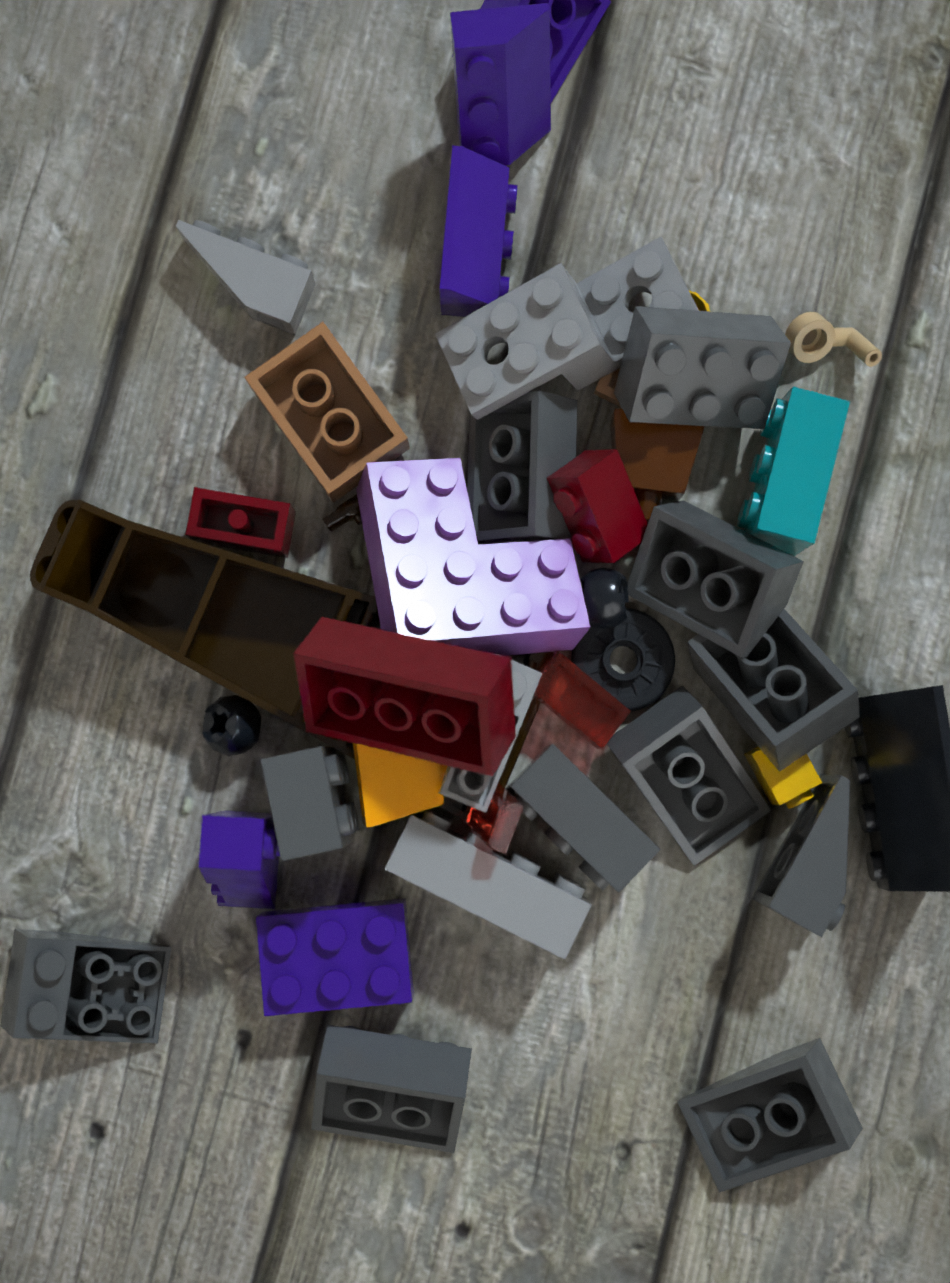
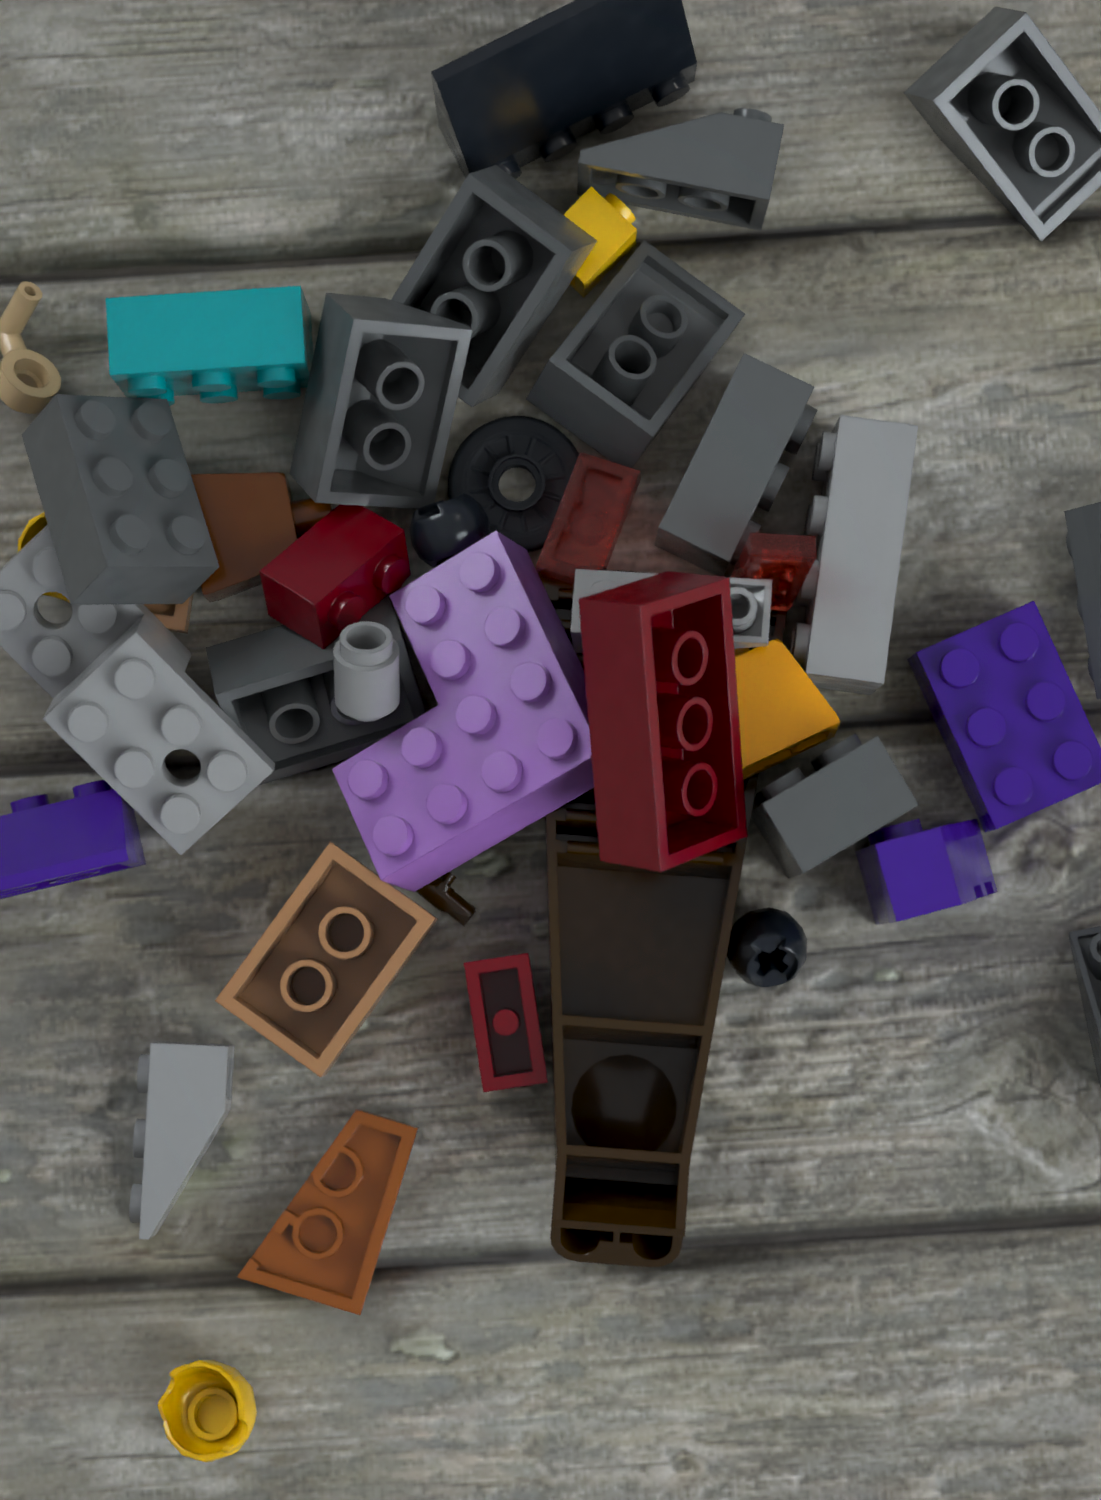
camera: 105 degrees left, 0 degrees up
none -> yellow hair [157,1360,257,1462]
none -> dark orange wing [237,1109,419,1315]
none -> light grey brick [333,621,400,722]

